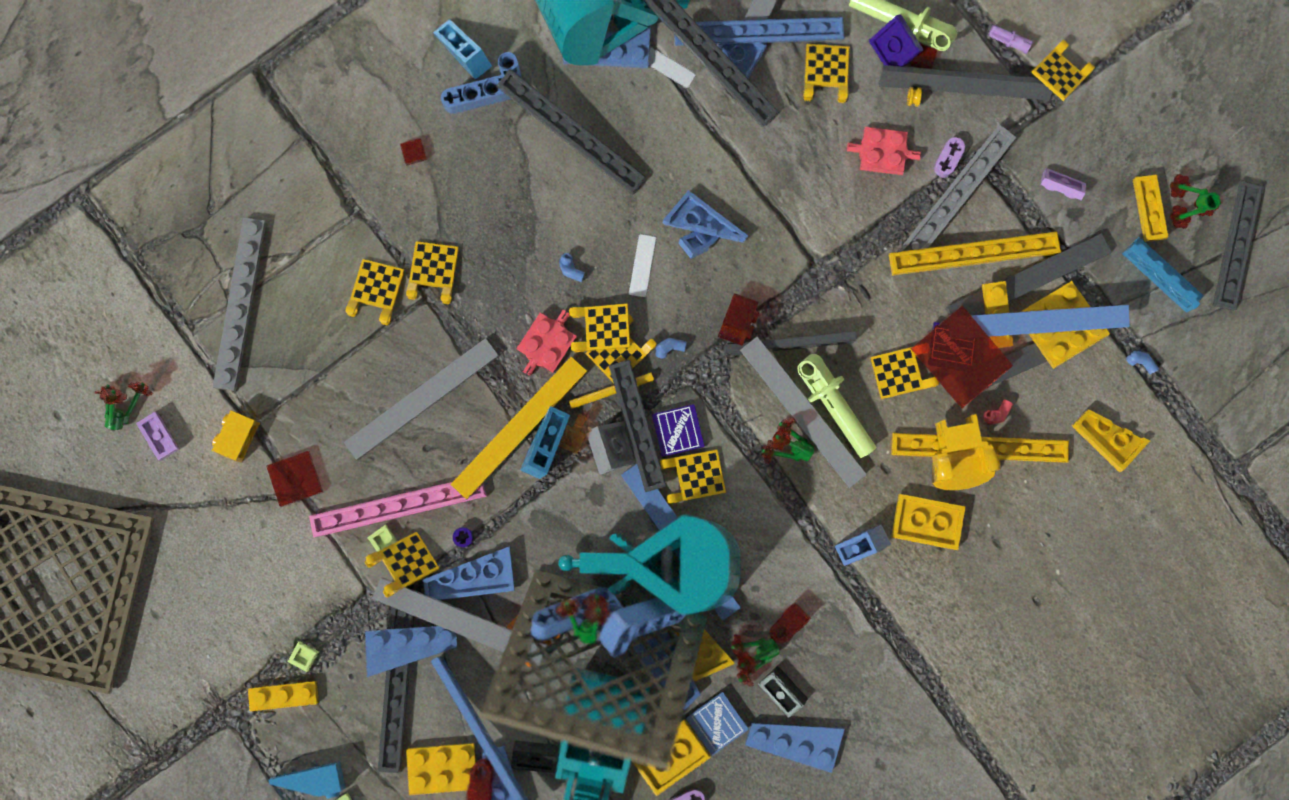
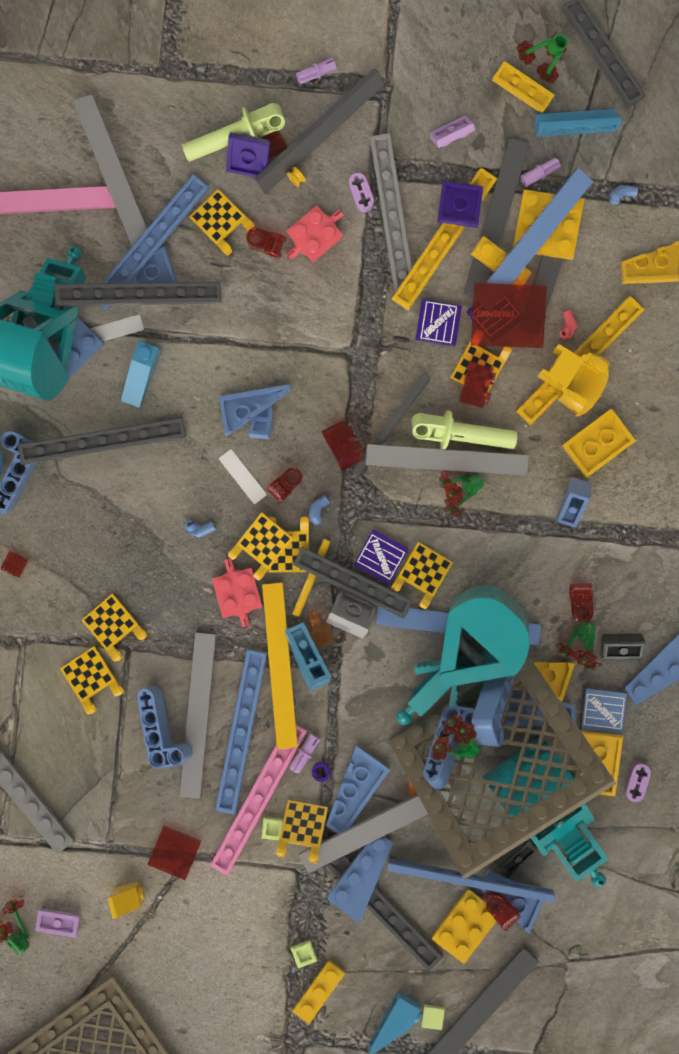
camera: 50 degrees left, 5 degrees up
yellow brick [211,410,260,463] -> none
yellow flag [1031,39,1095,101] -> none
none -> yellow slope [108,882,146,919]
none -> dark azure slope [121,341,161,408]
none -> medium blue beam [137,686,192,769]
none -> medium blue tile [215,649,268,815]
none -> clear red piece [246,228,287,259]
none -> clear red piece [265,468,303,505]
none -> lavender axle [290,733,321,773]
none -> dark purple tile [415,299,462,347]
none -> dark purple tile [437,181,483,228]
none -> clear red brick [459,362,496,408]
none -> lavender axle [520,158,561,187]

